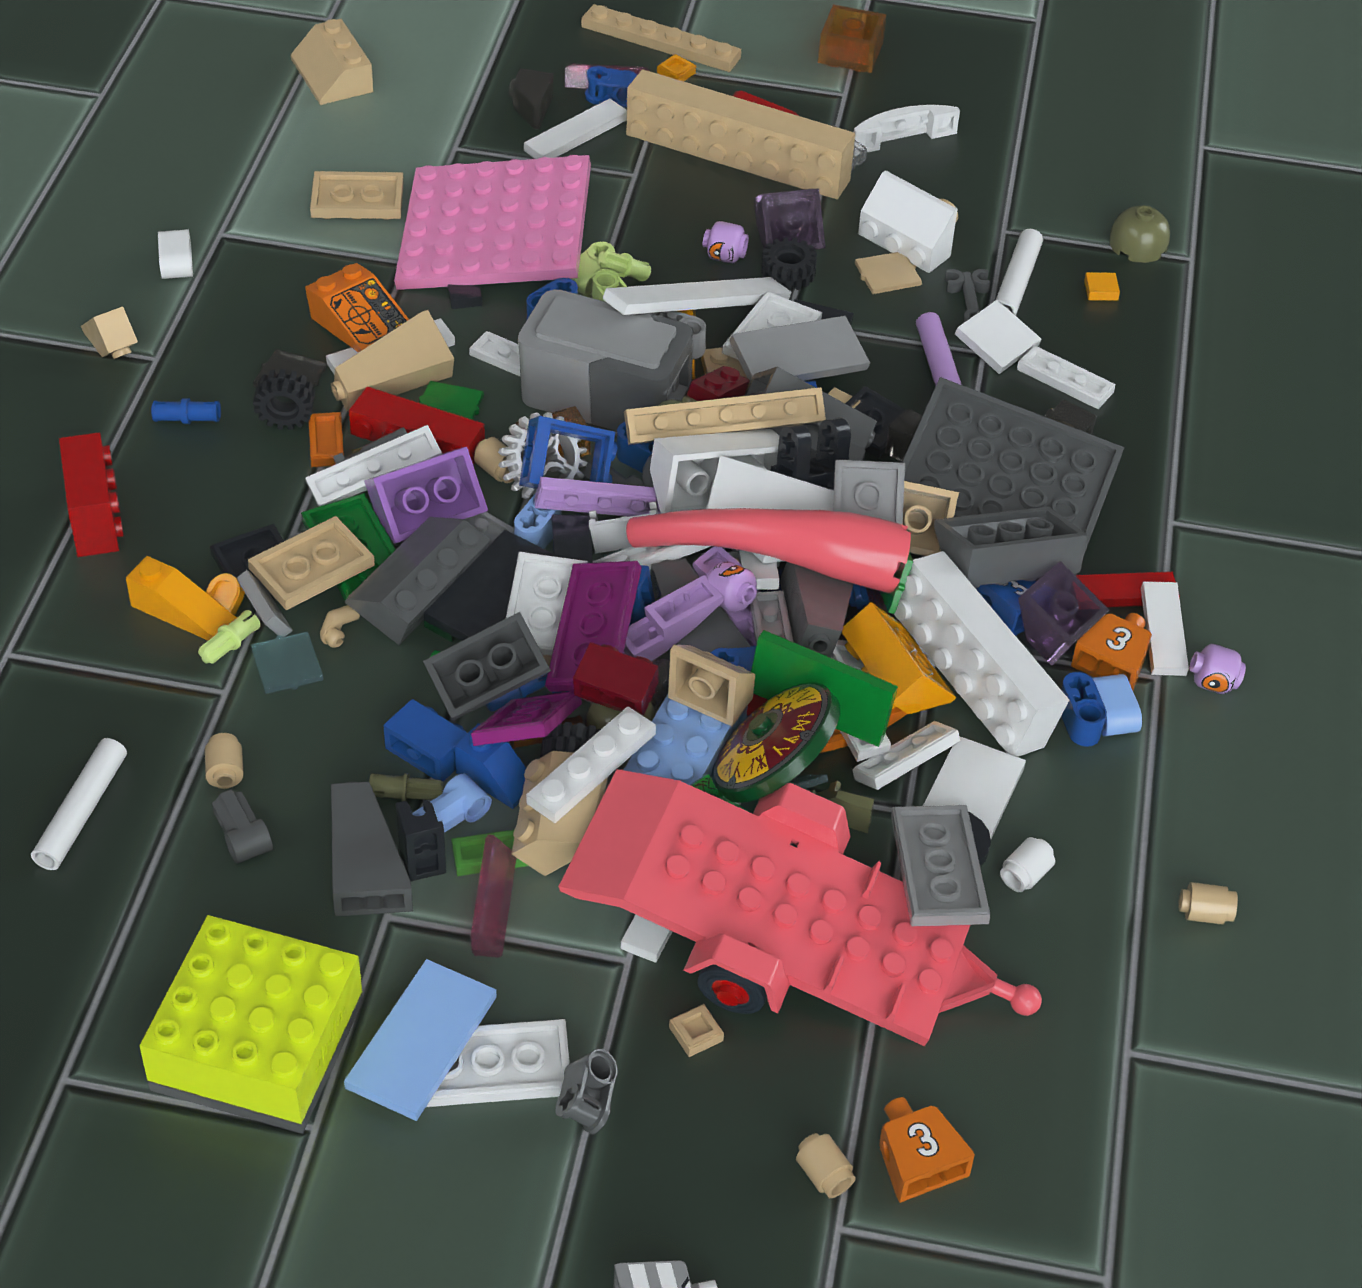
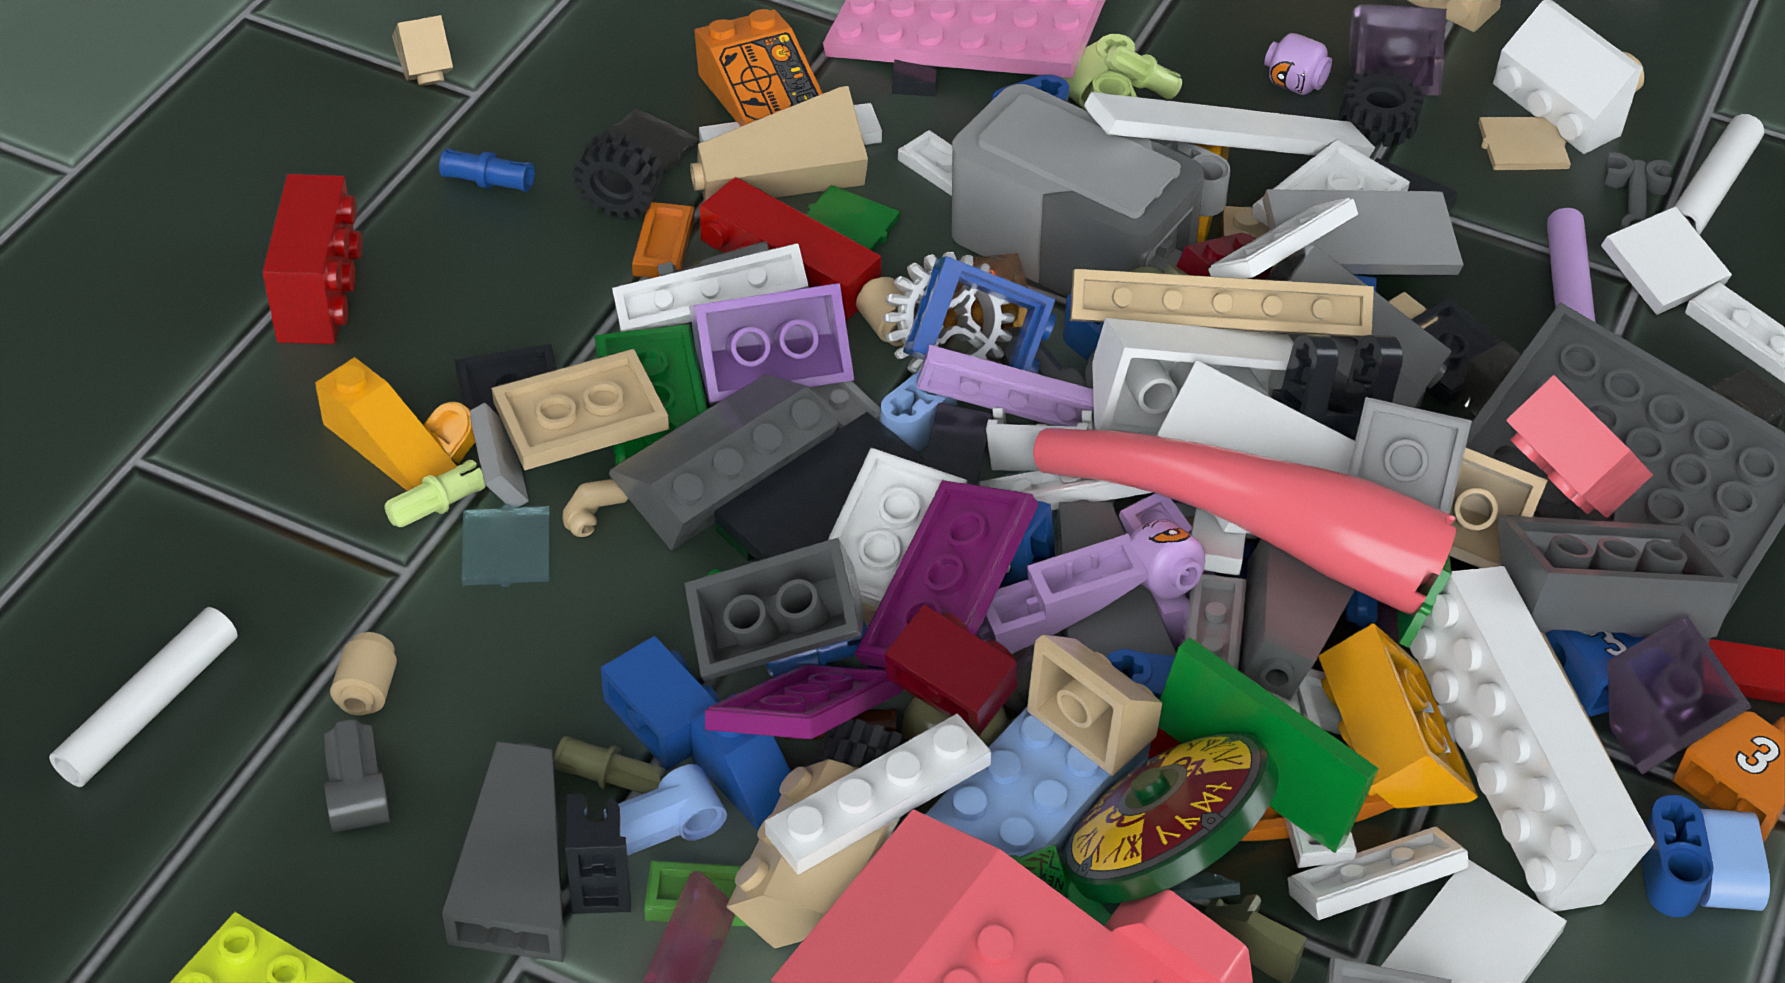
camera: 15 degrees right, 0 degrees up
none -> white tile [1209,198,1358,279]
none -> coral piece [1506,375,1653,518]

